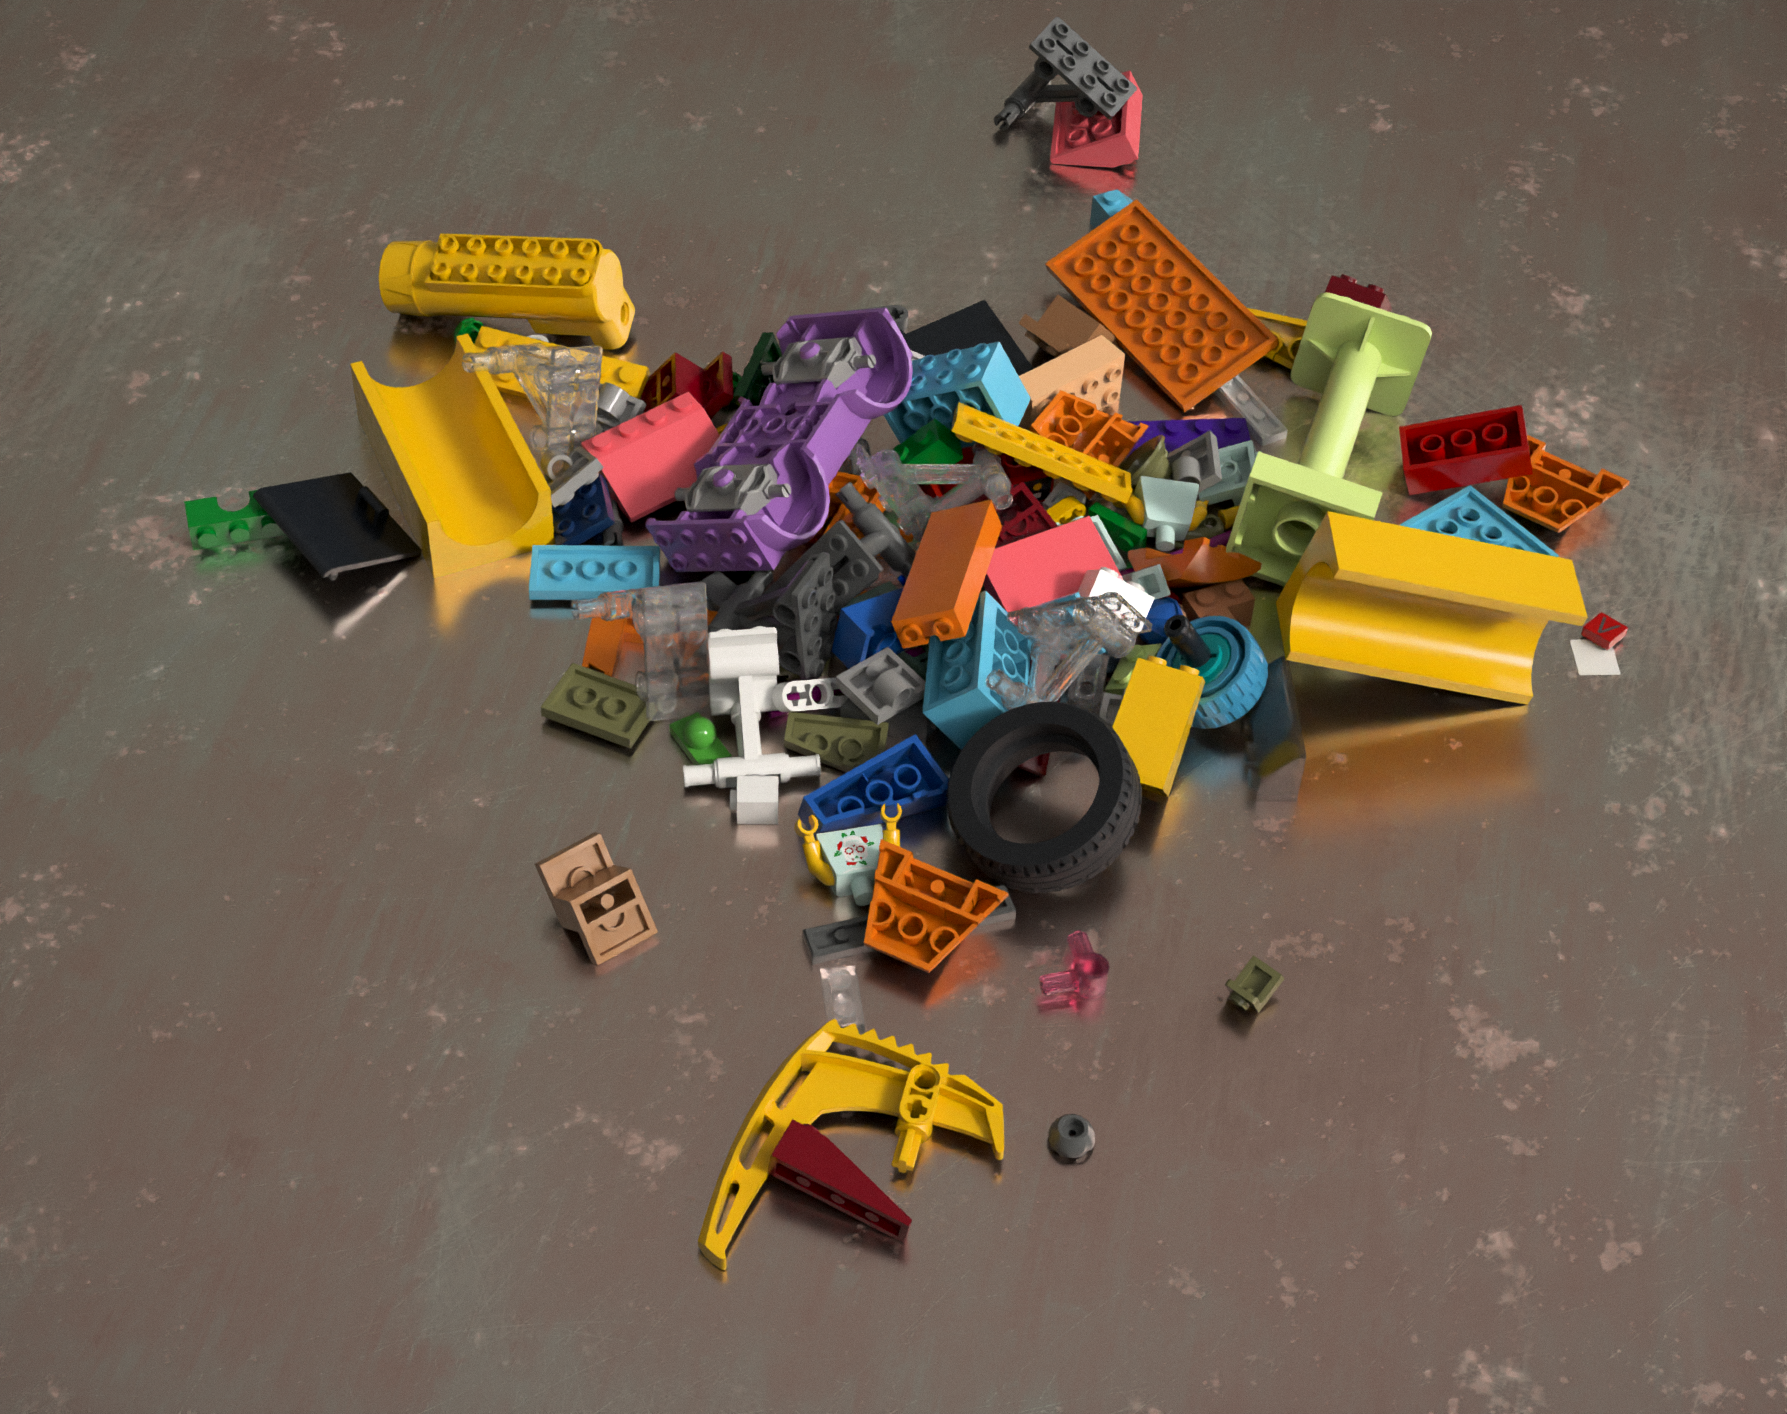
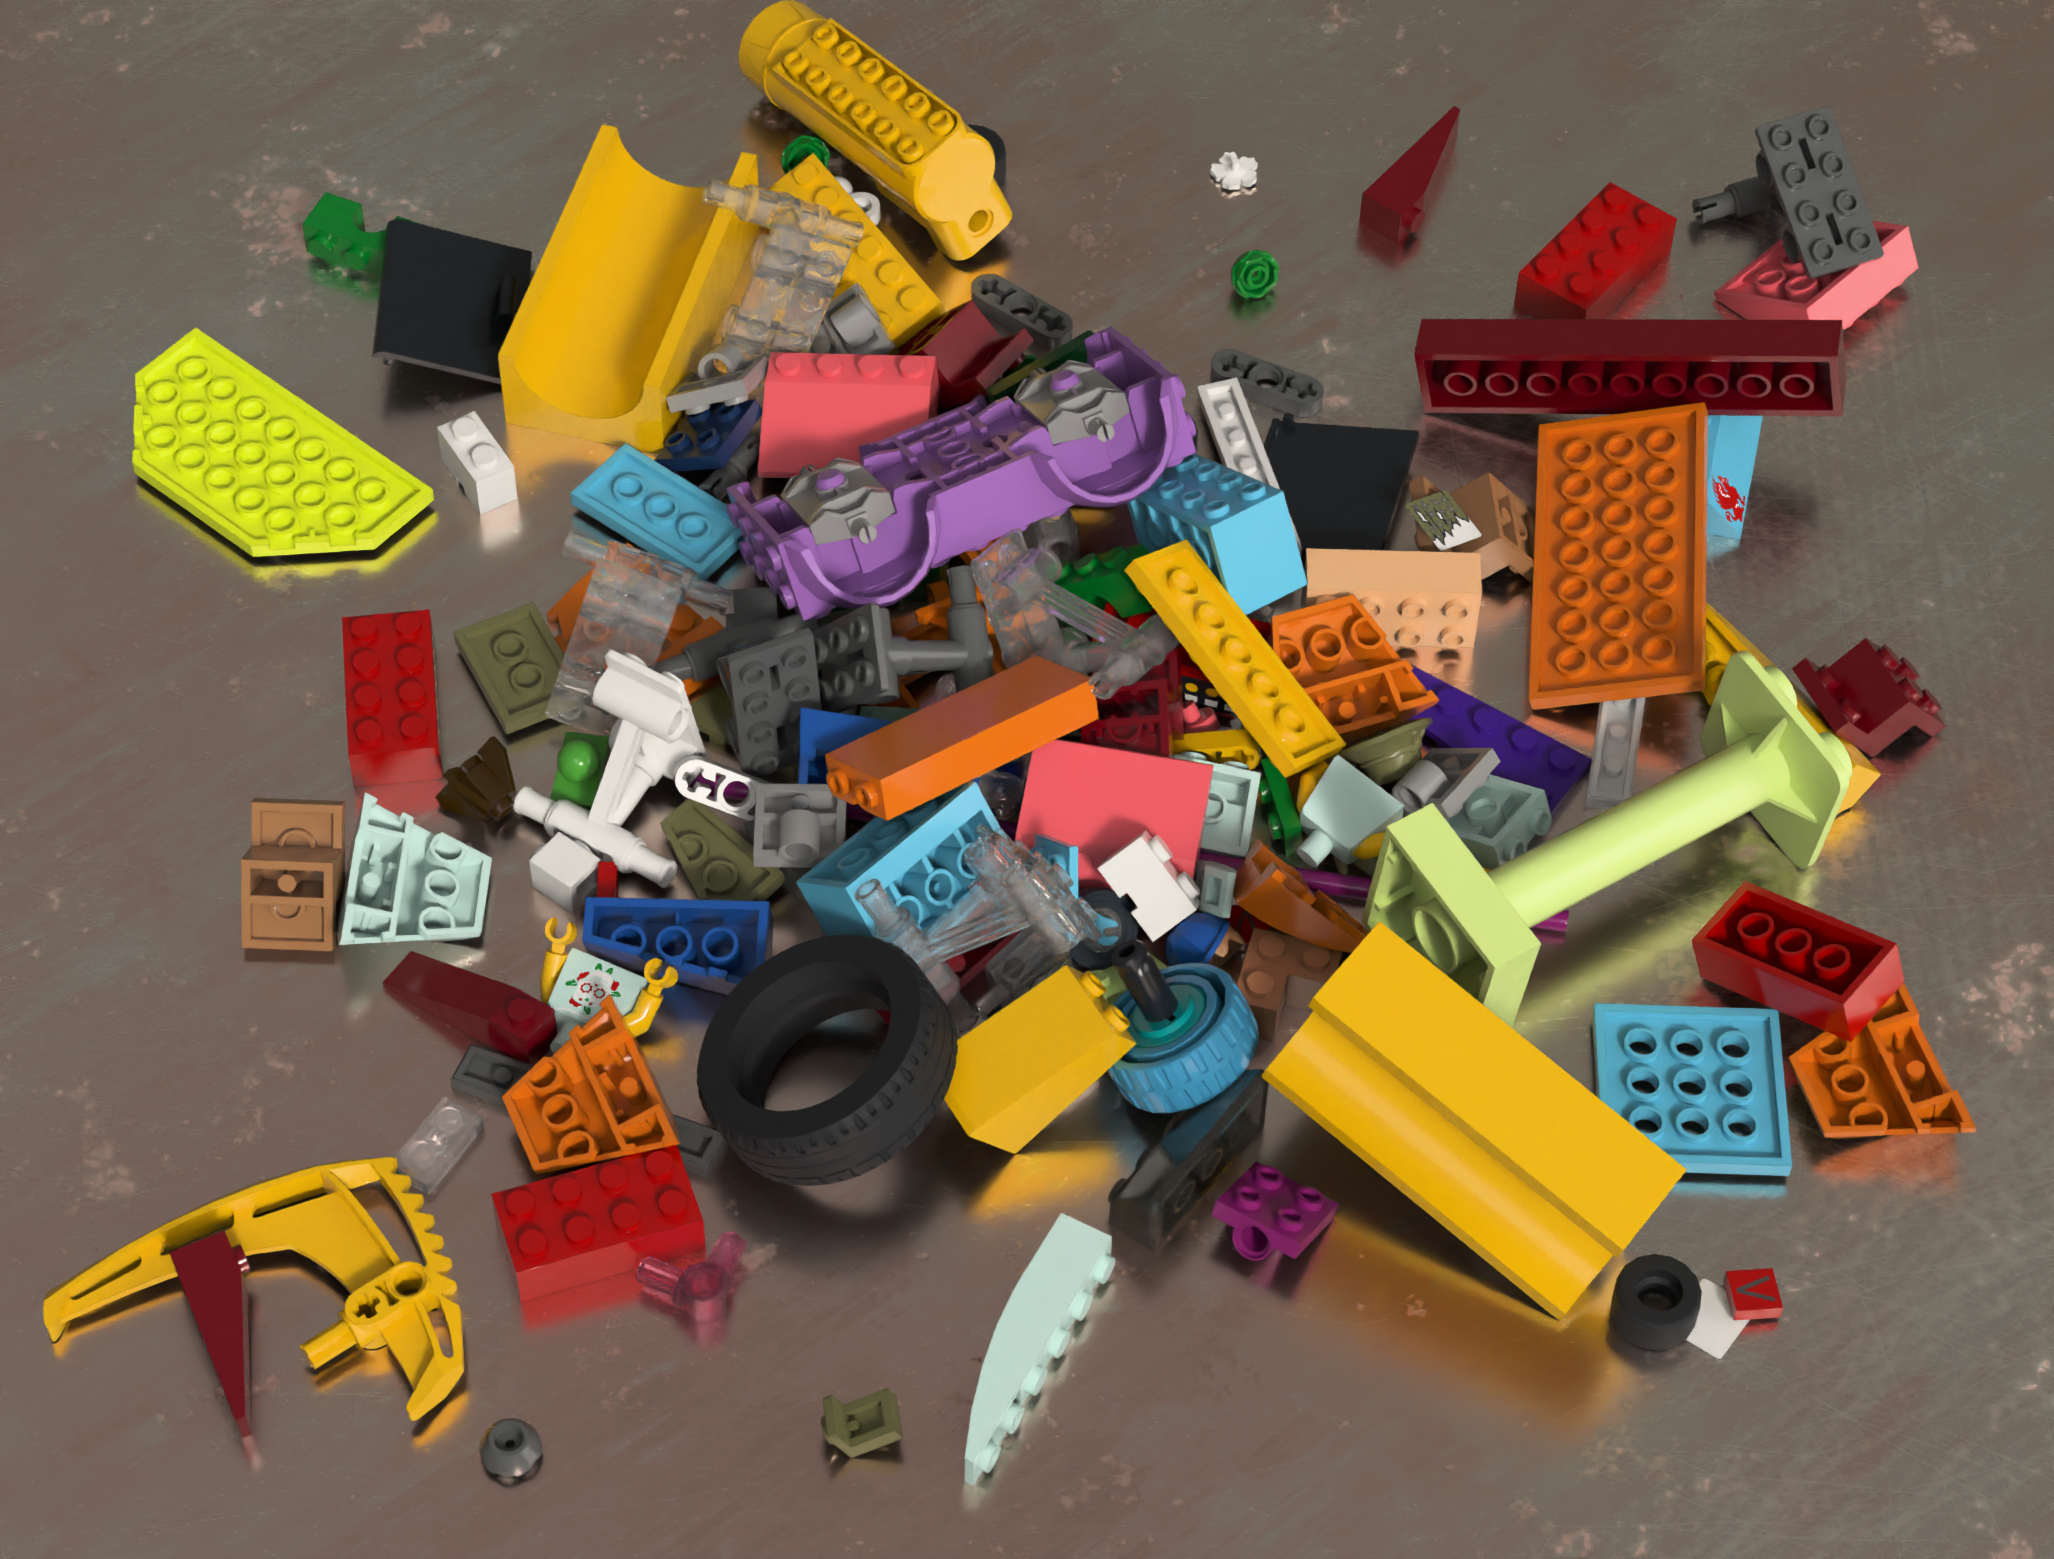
camera: 40 degrees right, 5 degrees up
none -> neon yellow plate [132,327,434,557]
none -> light aqua wedge [336,792,492,945]
none -> red brick [342,609,443,788]
none -> dark red slope [383,951,557,1065]
none -> dark brown brick [435,736,517,821]
none -> white brick [437,411,518,515]
none -> red brick [491,1145,706,1302]
none -> red tile [597,862,619,898]
none -> light aqua slope [964,1213,1115,1486]
none -> dark grey beam [971,274,1073,351]
none -> white plant [1210,152,1258,190]
none -> magenta plate [1211,1161,1339,1261]
none -> green plate [1231,250,1279,298]
none -> dark red slope [1359,106,1460,243]
none -> sticker [1405,490,1481,551]
none -> dark red brick [1414,319,1847,417]
none -> red brick [1514,182,1677,319]
none -> black tyre [1610,1254,1702,1350]

